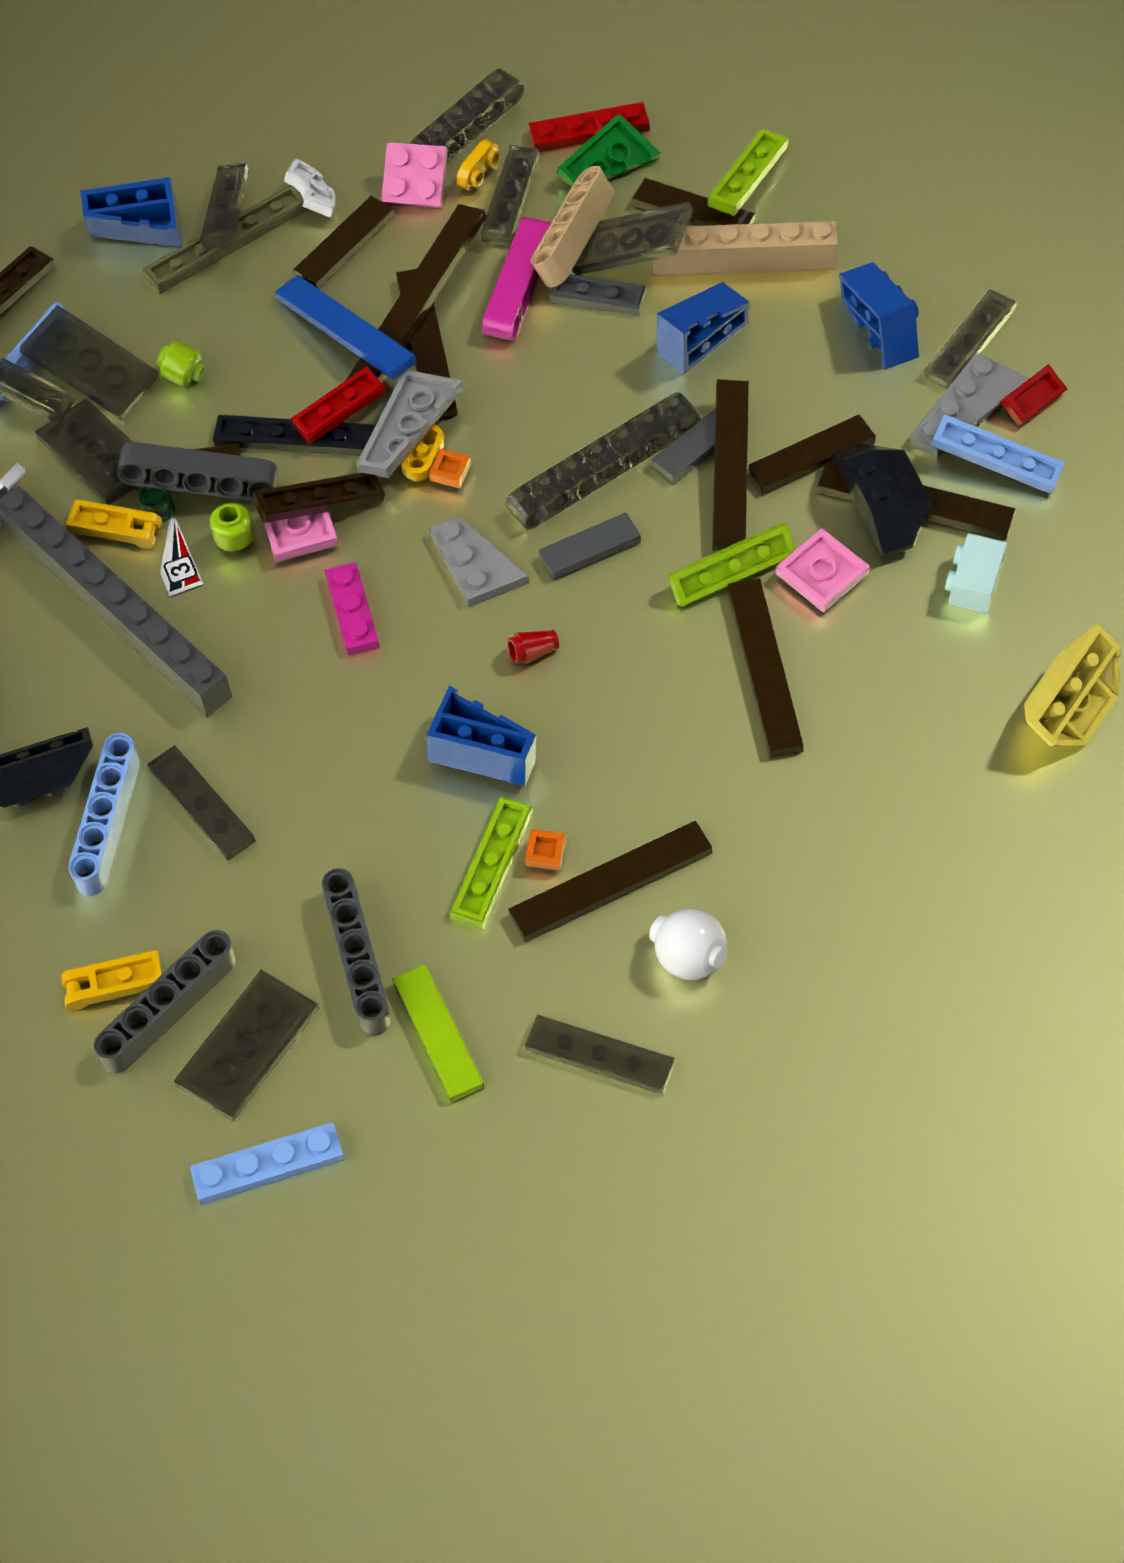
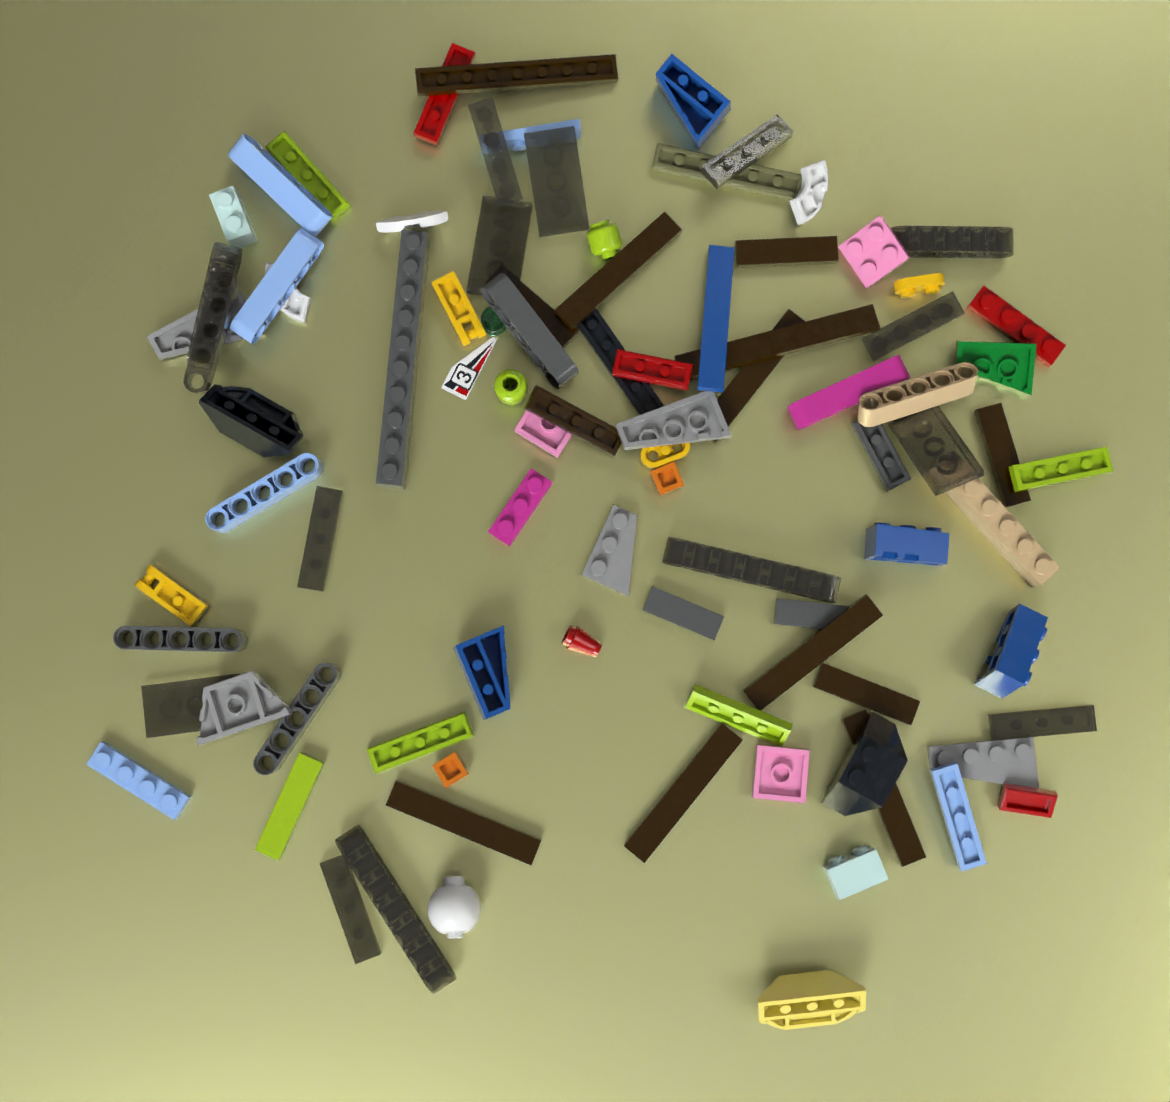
camera: 40 degrees right, 25 degrees up
none -> light grey wing [196,671,293,746]
none -> clear smoke beam [335,824,457,995]
none -> dark brown tile [554,212,682,331]

